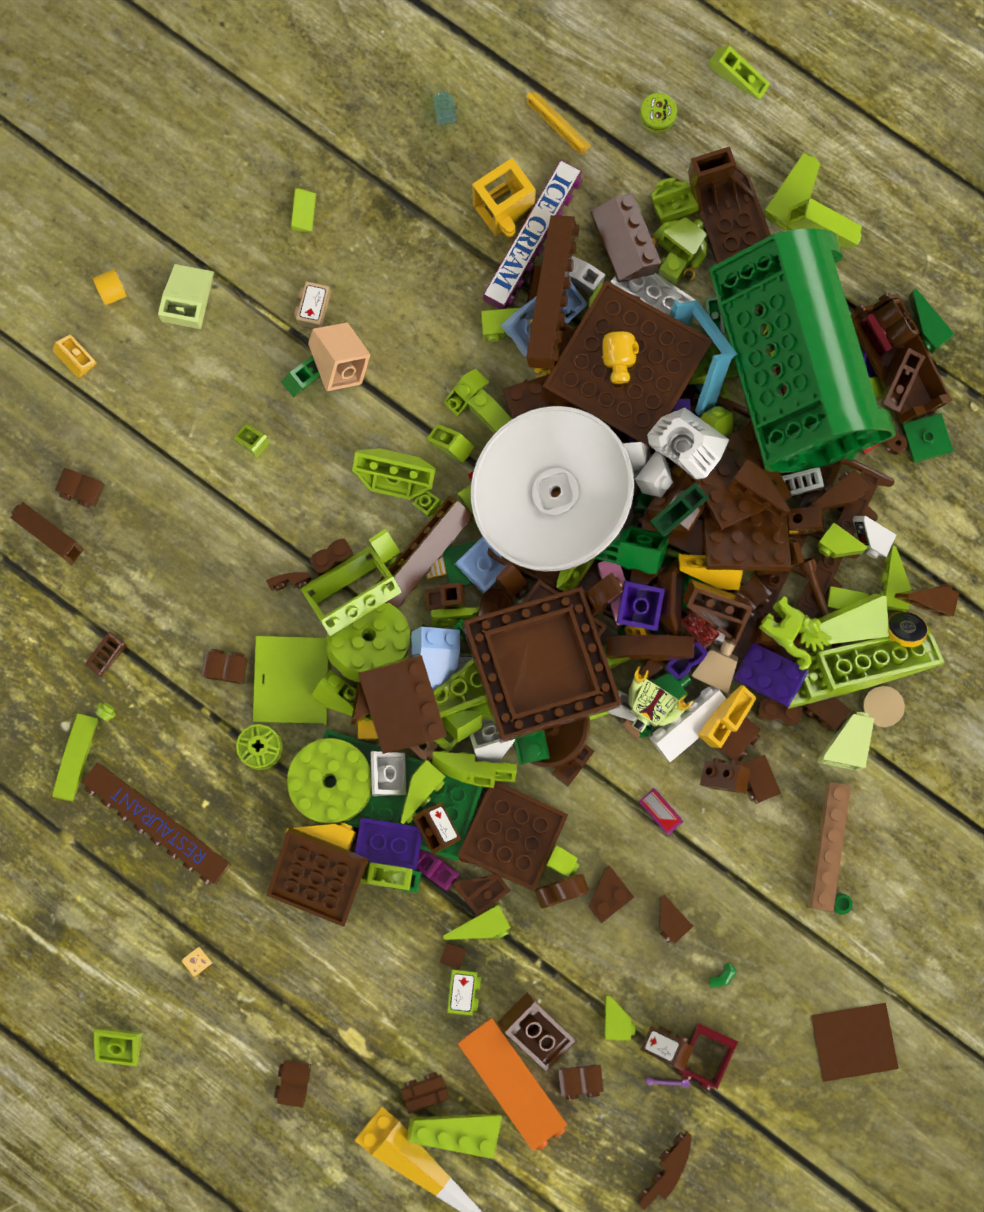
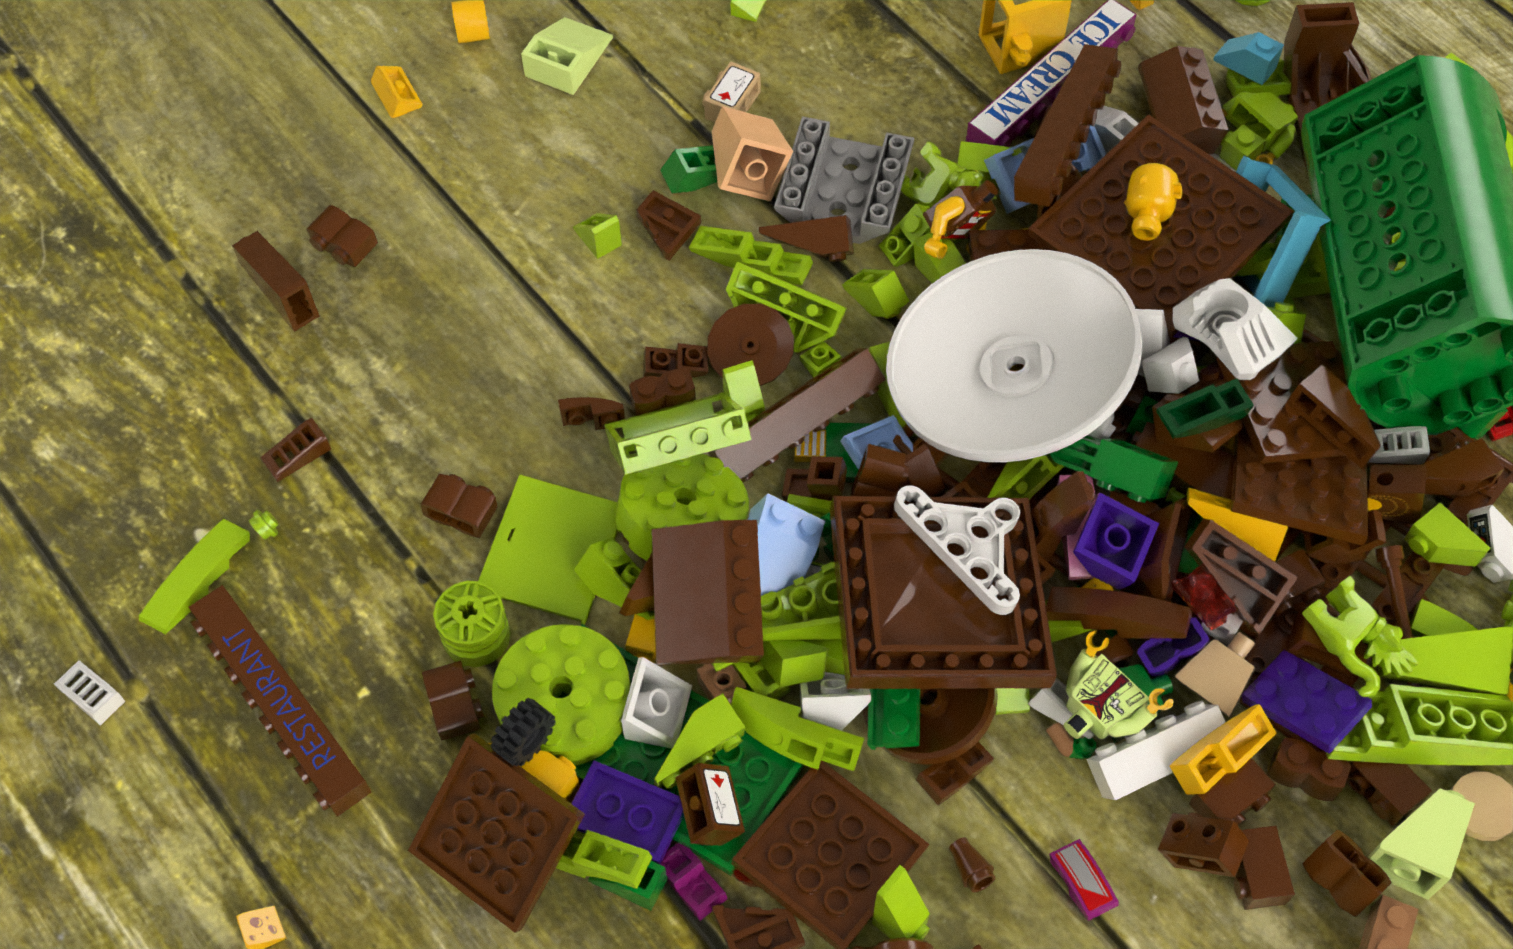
camera: 15 degrees right, 20 degrees down
none -> white slope [54,661,125,726]
none -> reddish brown brick [422,660,484,741]
none -> black tyre [491,698,556,766]
none -> reddish brown wing [636,190,701,261]
none -> reddish brown slope [643,343,708,378]
none -> lime slope [689,226,813,286]
none -> reddish brown piece [707,304,794,386]
none -> reddish brown slope [759,215,854,262]
none -> light grey slope [774,116,914,244]
none -> reddish brown brick [850,444,910,497]
none -> white beam [894,486,1020,615]
none -> lime animal [901,141,997,244]
none -> torso [923,180,998,259]
none -> reddish brown cone [949,837,996,893]
none -> medium azure slope [1213,32,1284,85]
none -> reddish brown brick [1302,829,1392,917]

